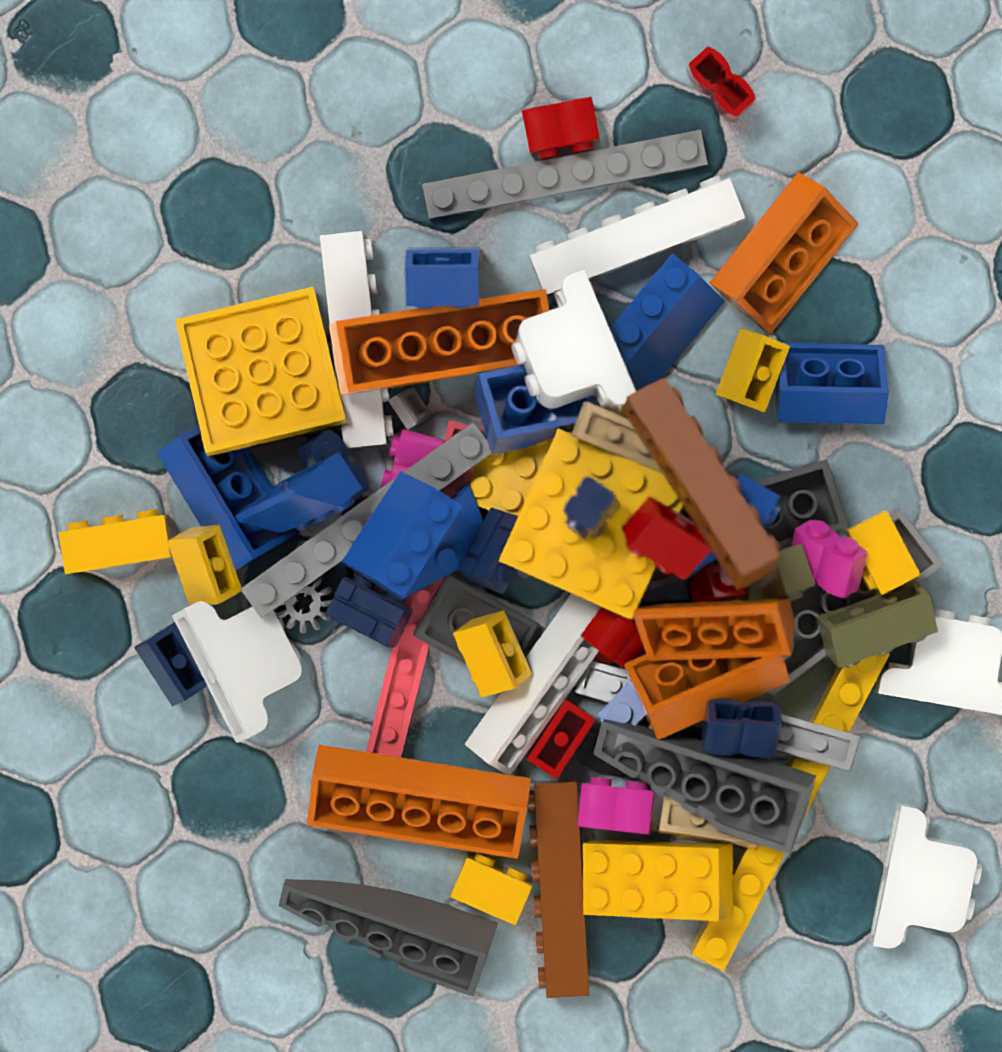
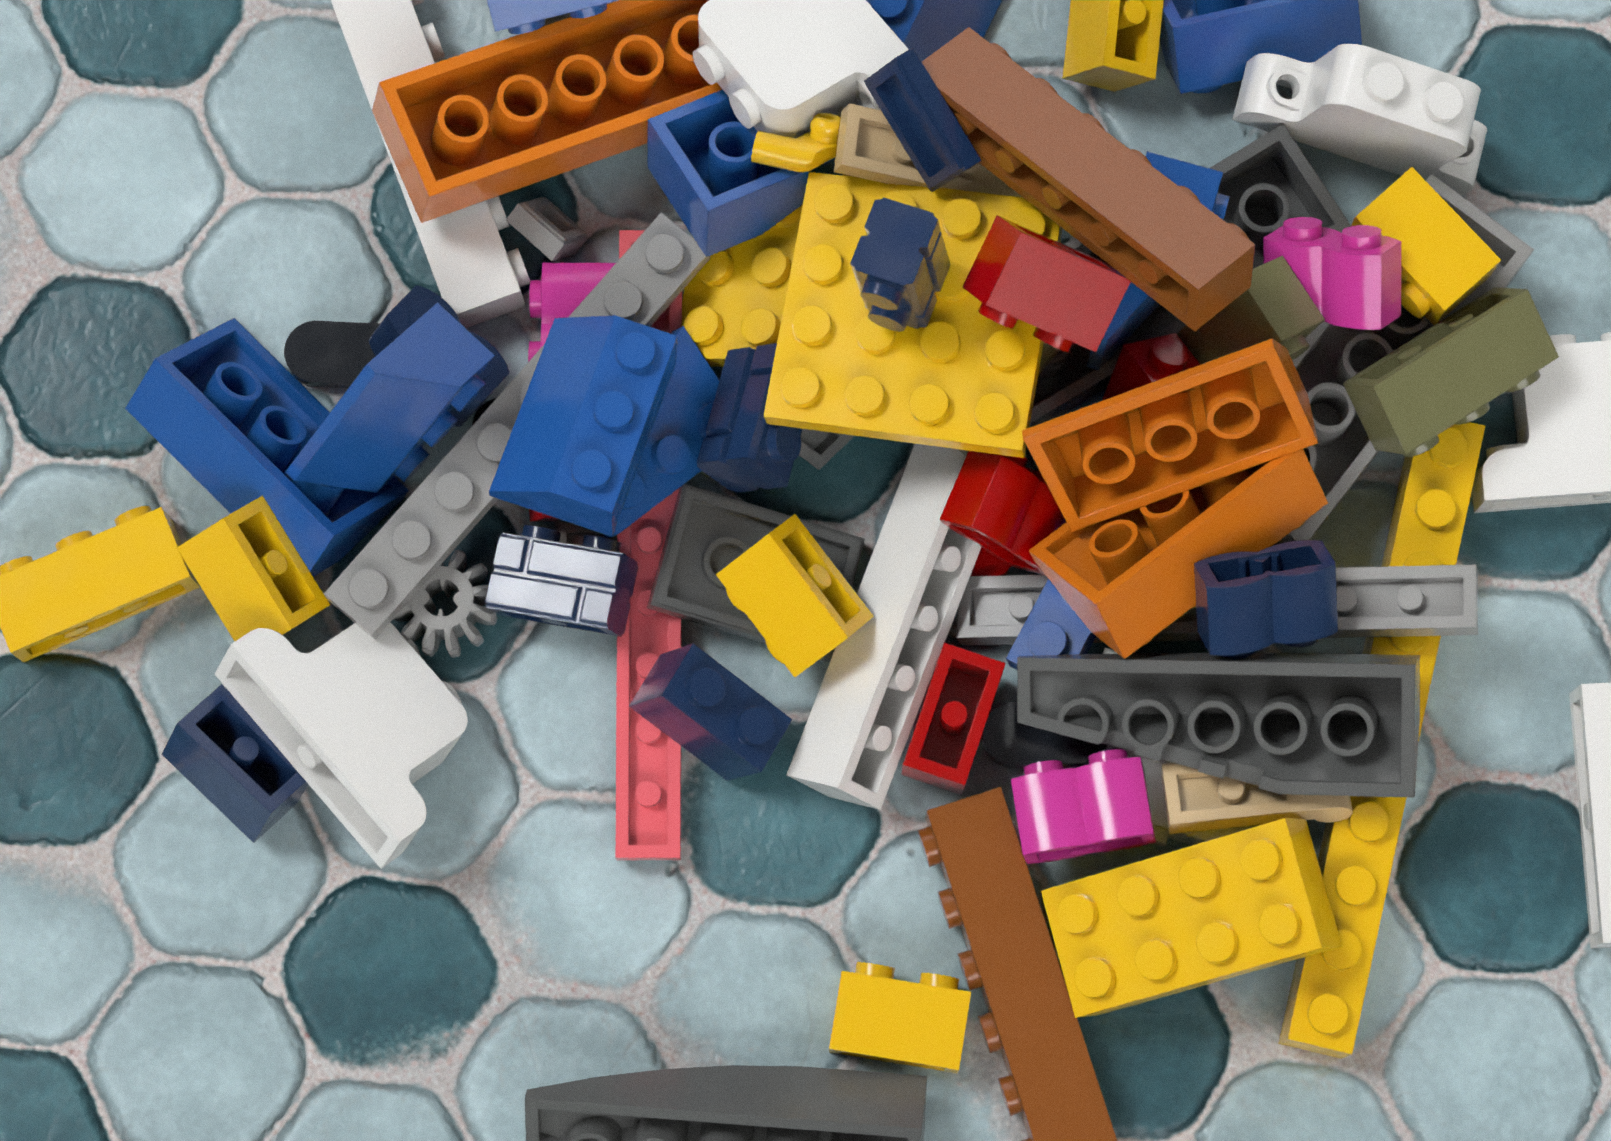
camera: 10 degrees left, 10 degrees down
yellow plate [175,286,346,457] -> none
orange brick [307,745,531,859] -> none
none -> dark blue brick [629,643,792,781]
none -> yellow arm [751,113,841,173]
none -> dark blue tile [864,48,982,192]
none -> white brick [1232,44,1487,196]

